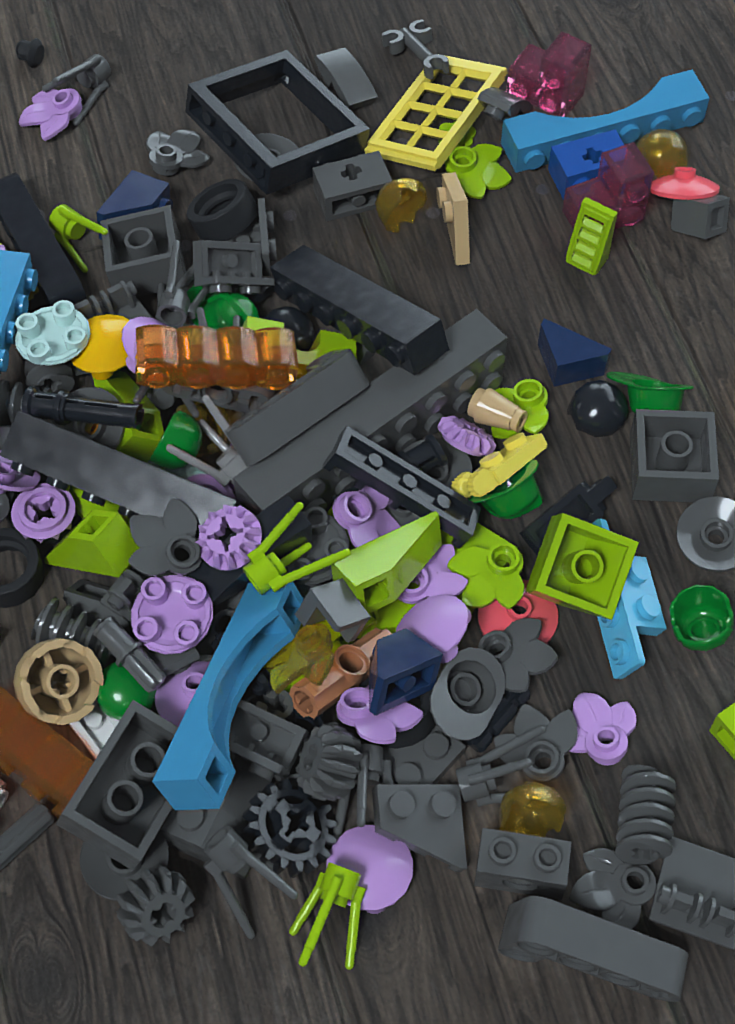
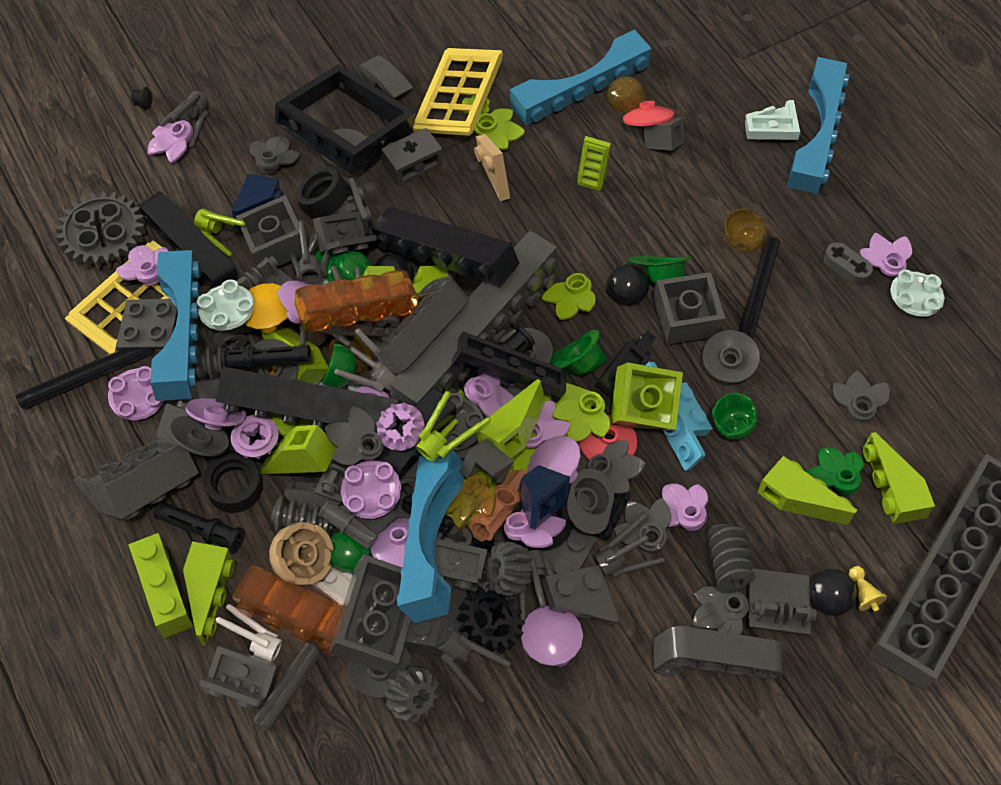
camera: 15 degrees left, 0 degrees up
lime plant [289,862,366,970] -> none
clear yellow hair [375,177,428,233] -> none
dark grey bar [382,19,449,80] -> none
lavender gear [437,416,497,457] -> none
light yellow hinge [450,432,548,499] -> none
tan cone [467,388,528,432] -> none
dark grey brick [474,828,572,900] -> none
dark grey slope [477,87,532,121] -> none
clear yellow hair [498,781,566,837] -> none
clear pink brick [506,31,592,117] -> none
dark blue slope [538,318,612,387] -> none
blue brick [548,129,632,200] -> none
clear pink brick [562,142,654,230] -> none

